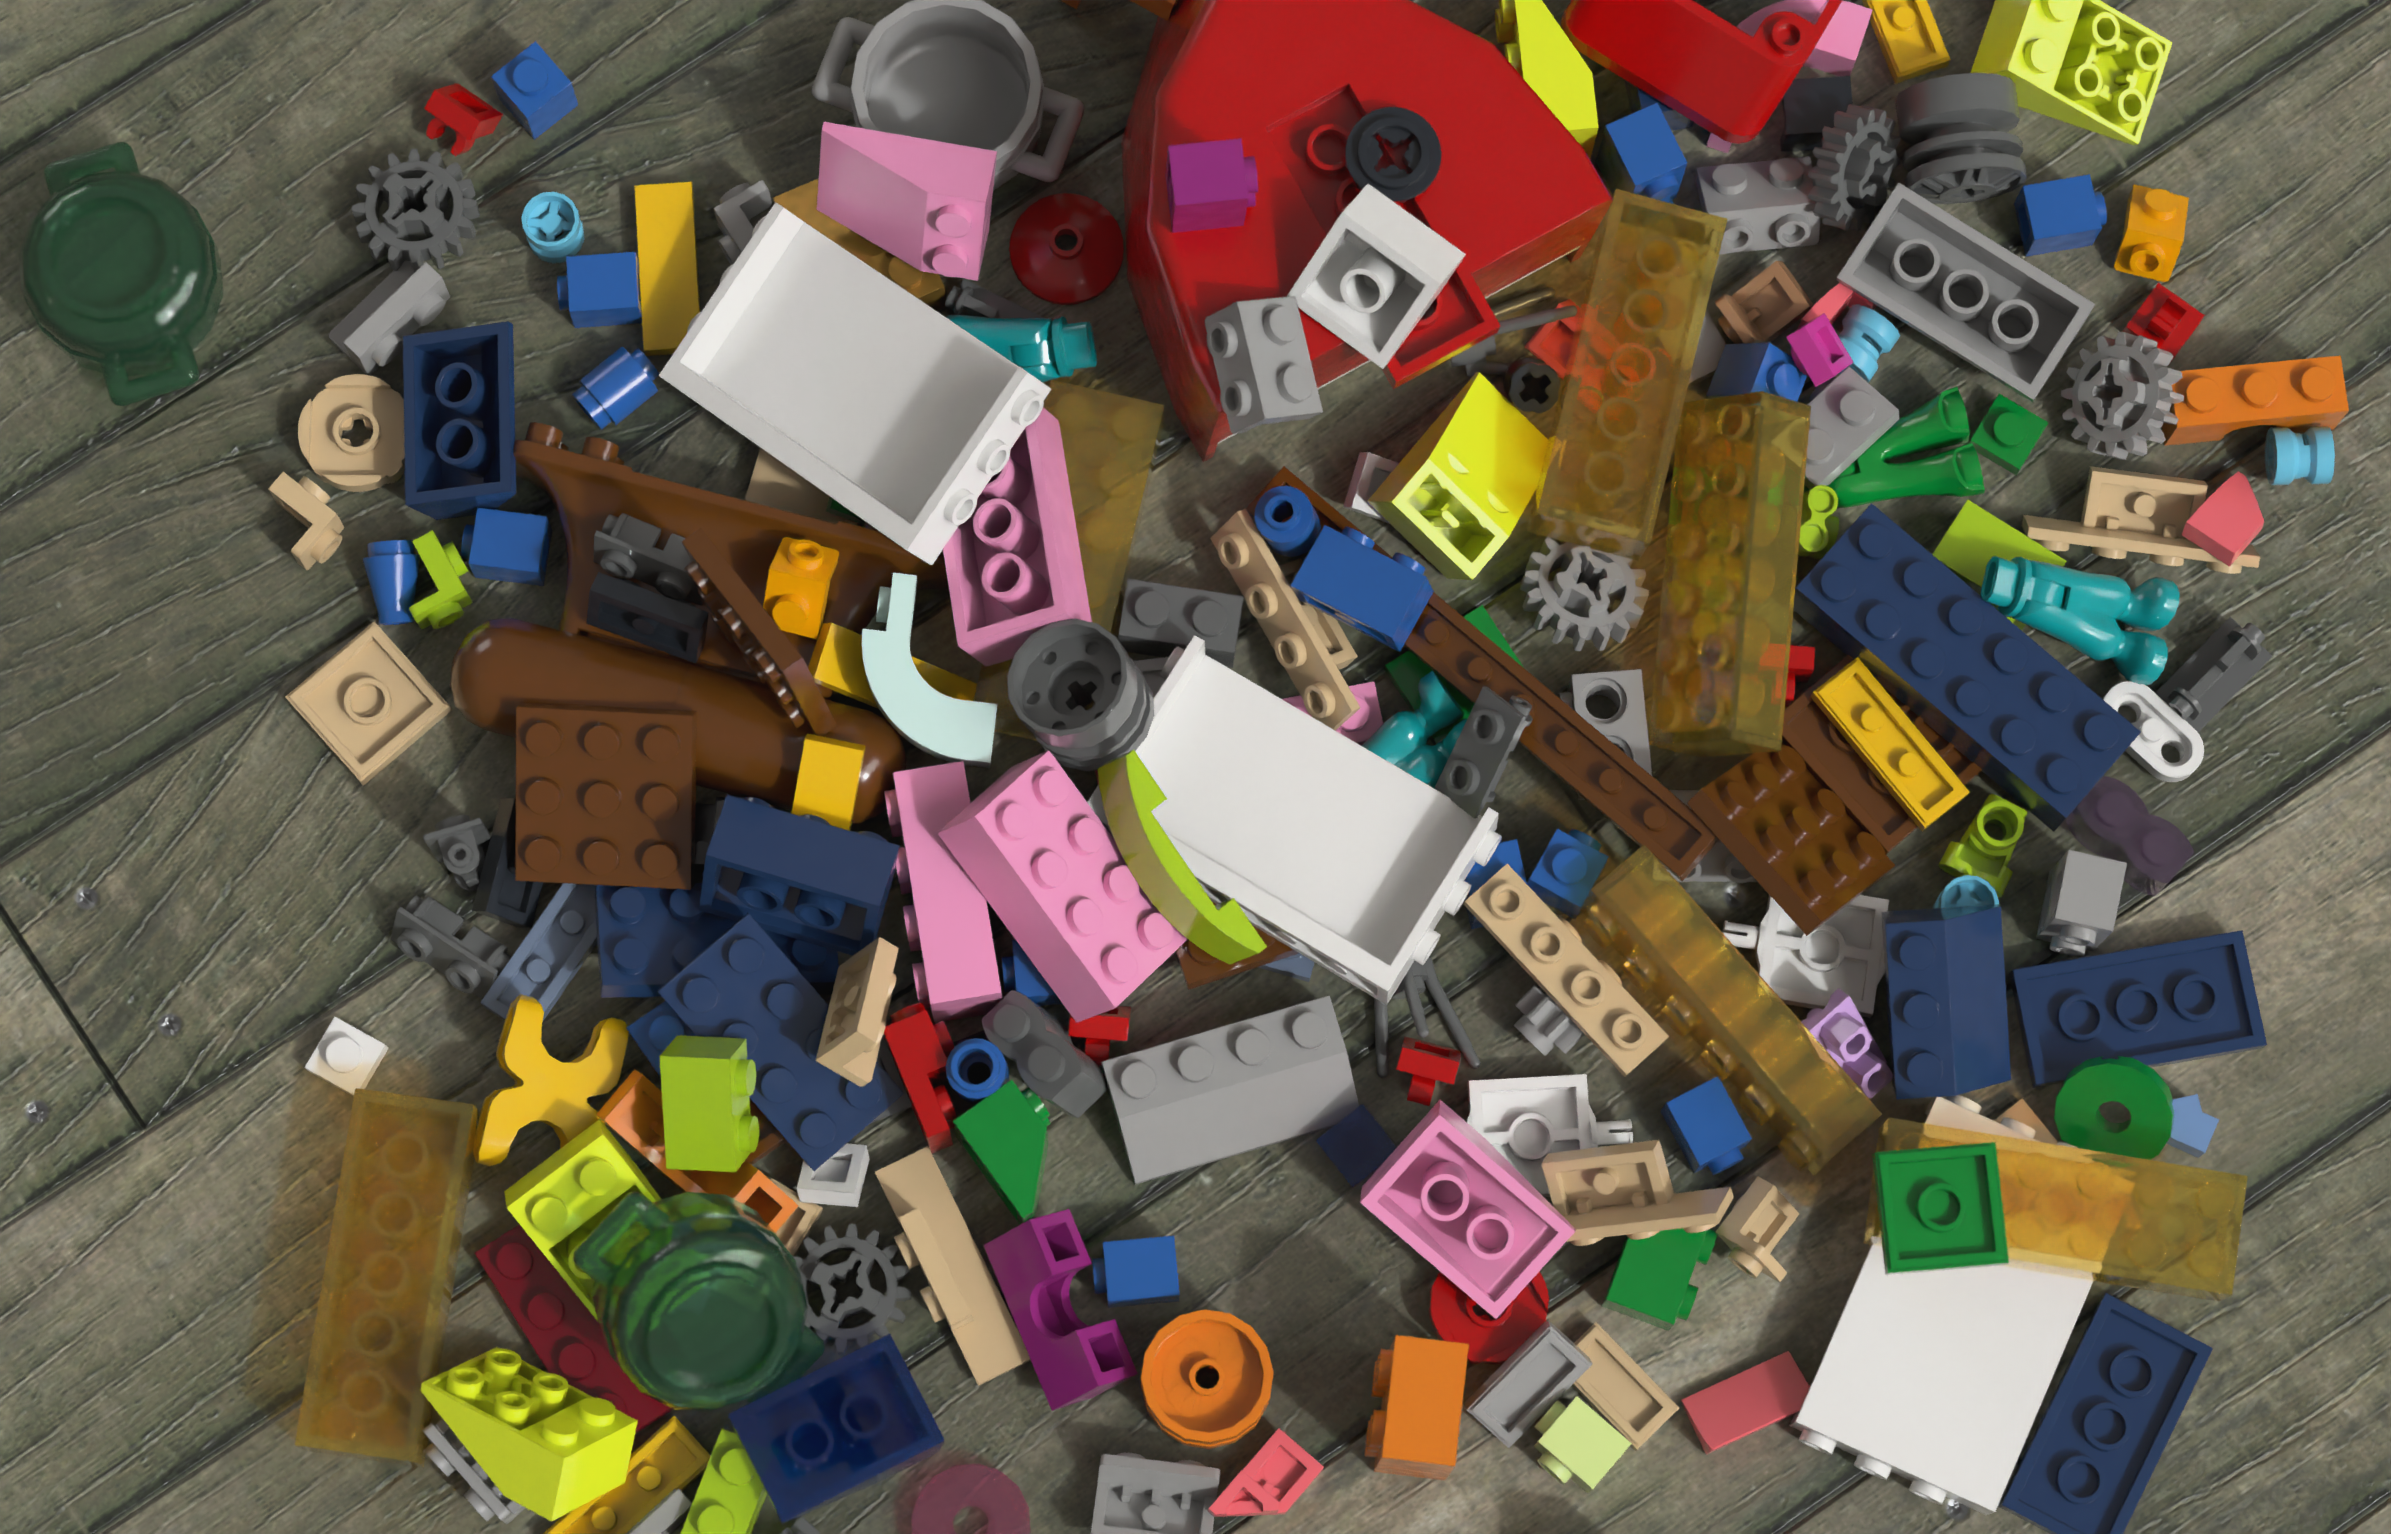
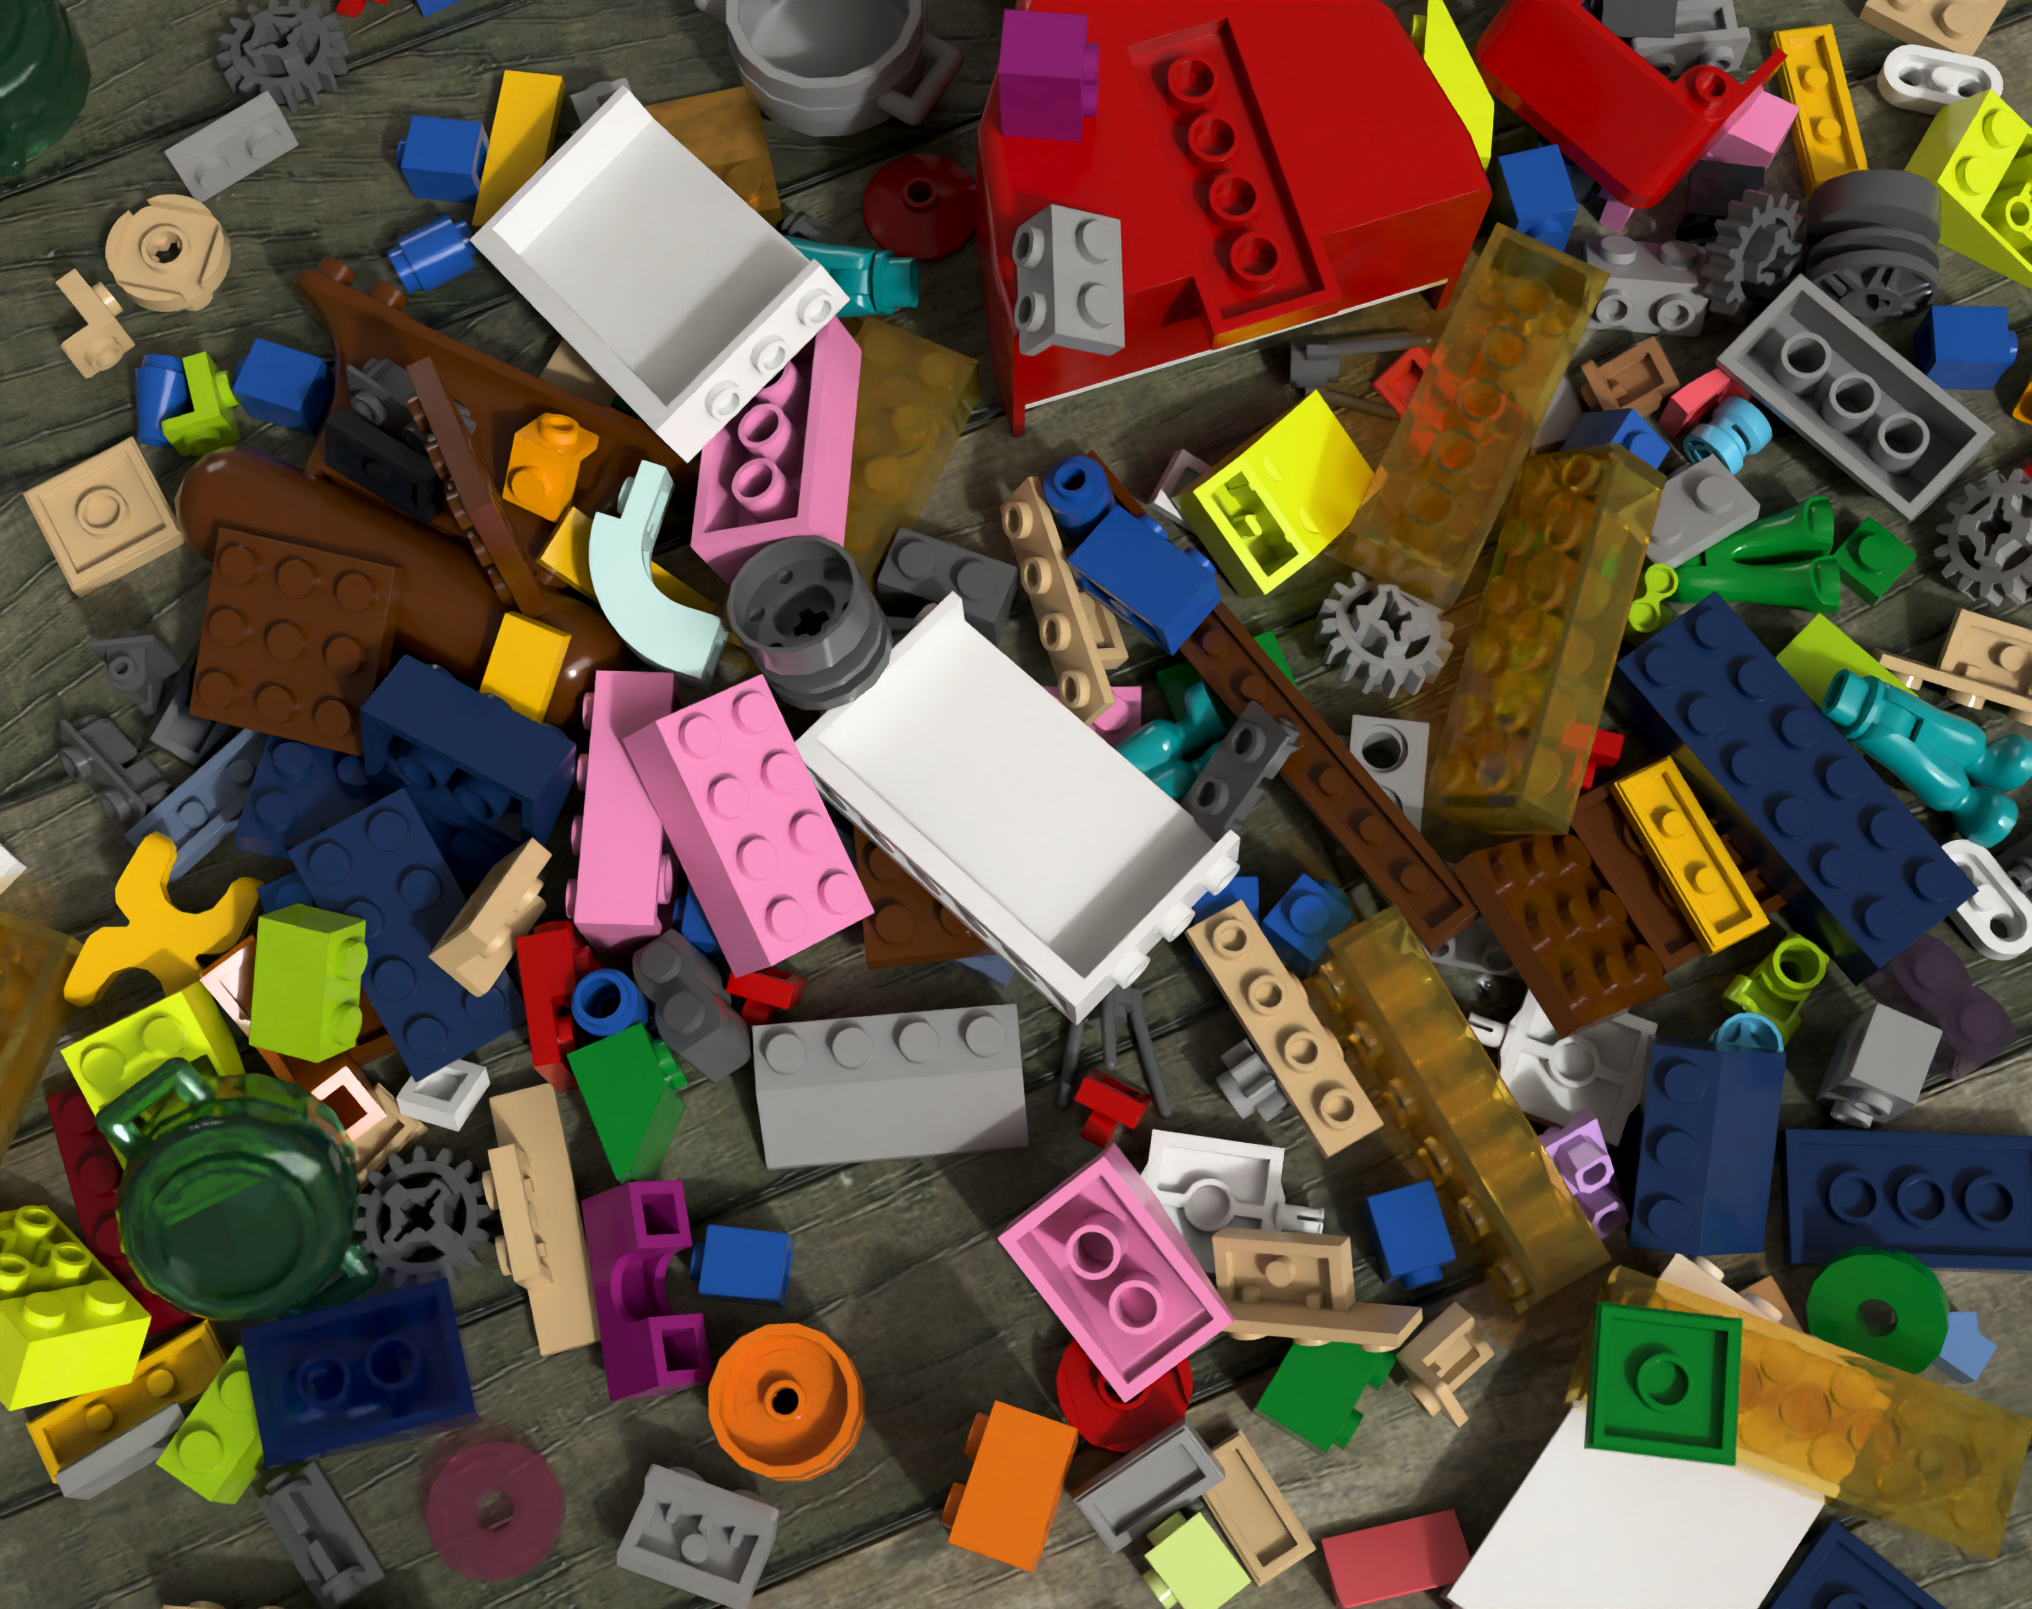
camera: 20 degrees right, 5 degrees down
dark blue slope [403,321,516,520] -> none
medium azure wheel [522,191,584,263] -> none
bright pink slope [817,122,997,281] -> none
lime slope [1097,750,1267,965] -> none
coral slope [1208,1428,1324,1517] -> none
white slope [1287,184,1466,369] -> none
clear blue plate [1316,1103,1398,1187] -> none
black gear [1345,107,1441,204] -> none
black bush [1503,357,1560,413] -> none
dark pink plate [1786,313,1854,387] -> none

